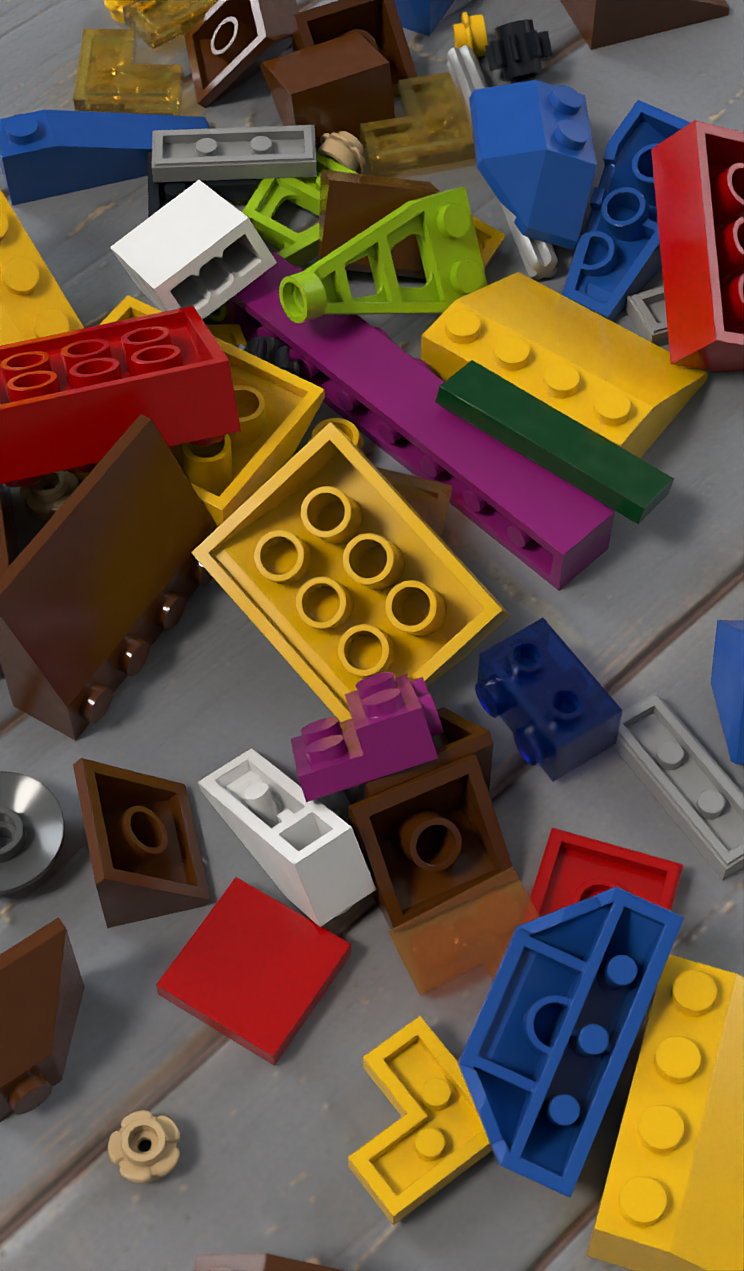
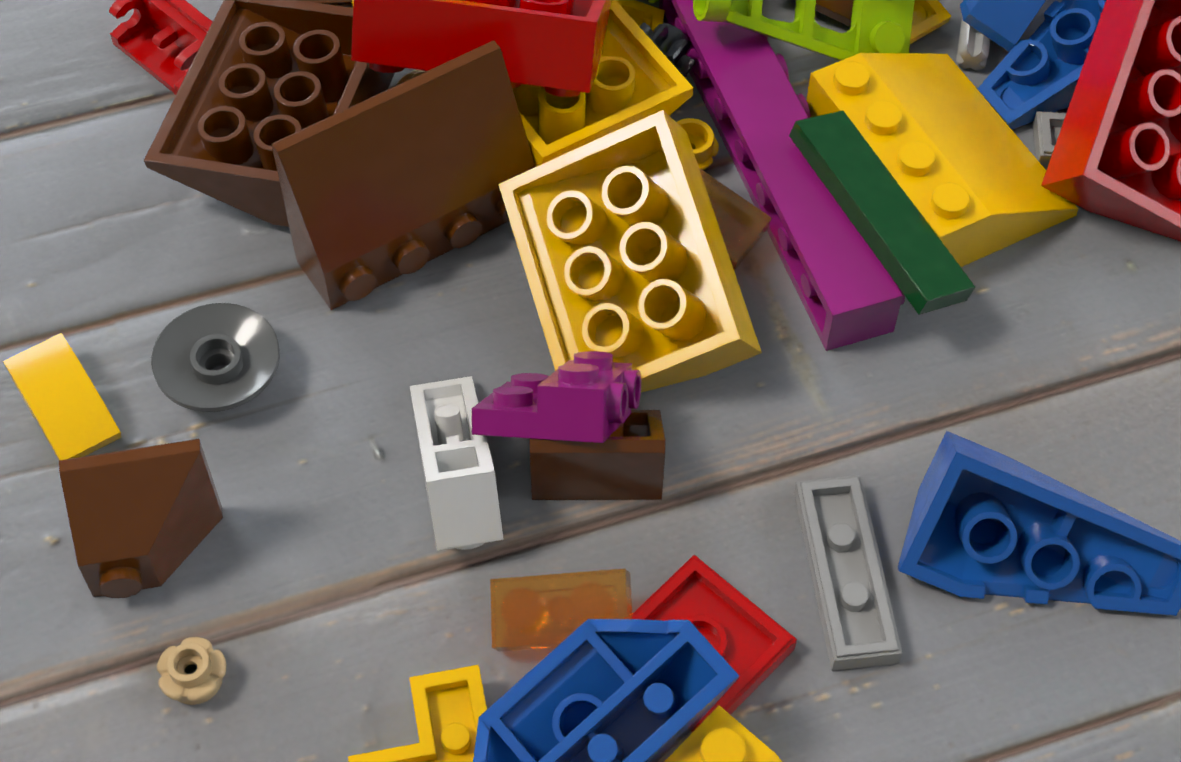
camera: 25 degrees right, 0 degrees up
reddish brown slope [73,758,211,928] -> none
red tile [156,877,352,1066] -> none
reddish brown slope [348,754,517,933] -> none
clear blue brick [475,618,623,782] -> none

